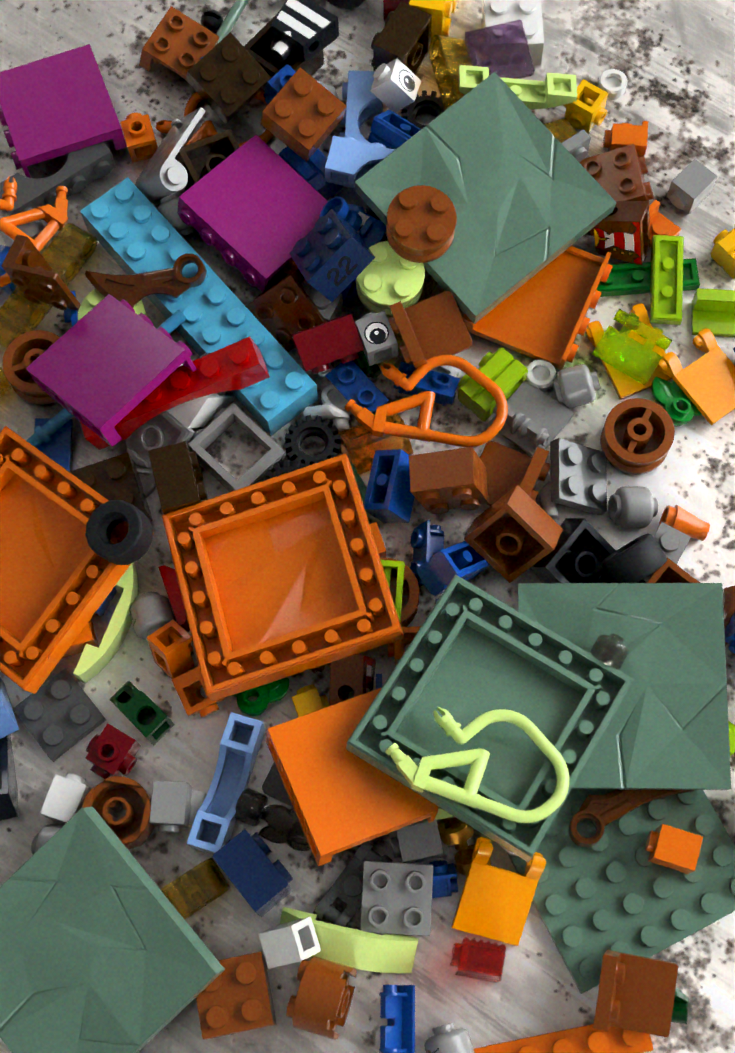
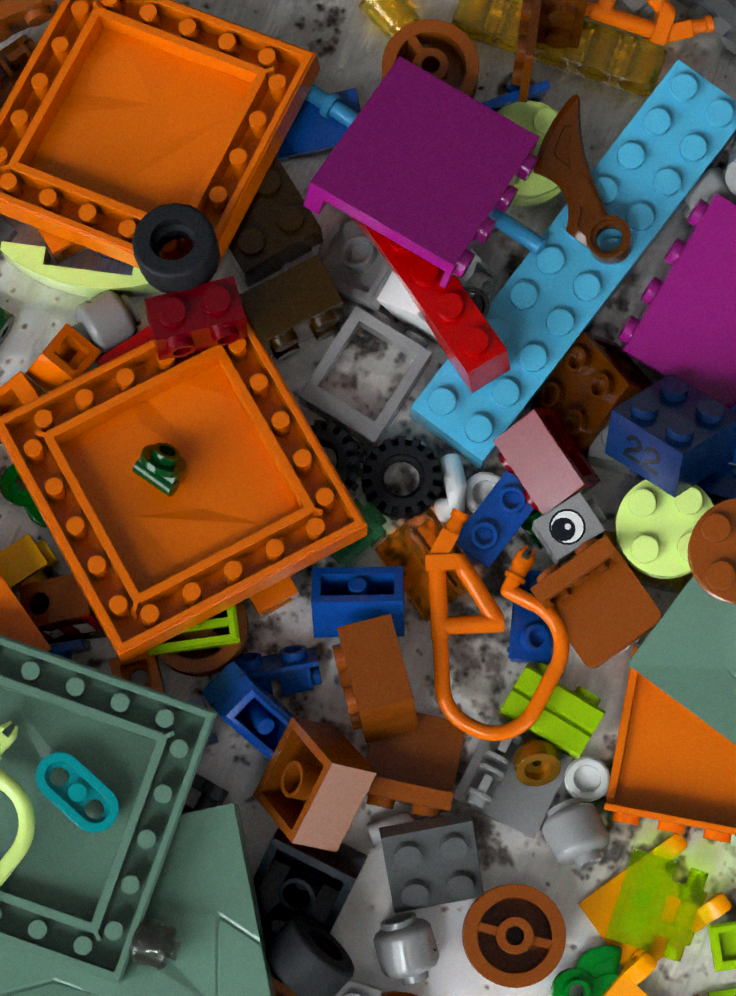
camera: 75 degrees right, 10 degrees up
none -> teal plate [35,752,119,833]
none -> dark green plate [132,442,186,497]
none -> dark red brick [144,276,247,361]
none -> pearl gold tile [513,738,561,786]

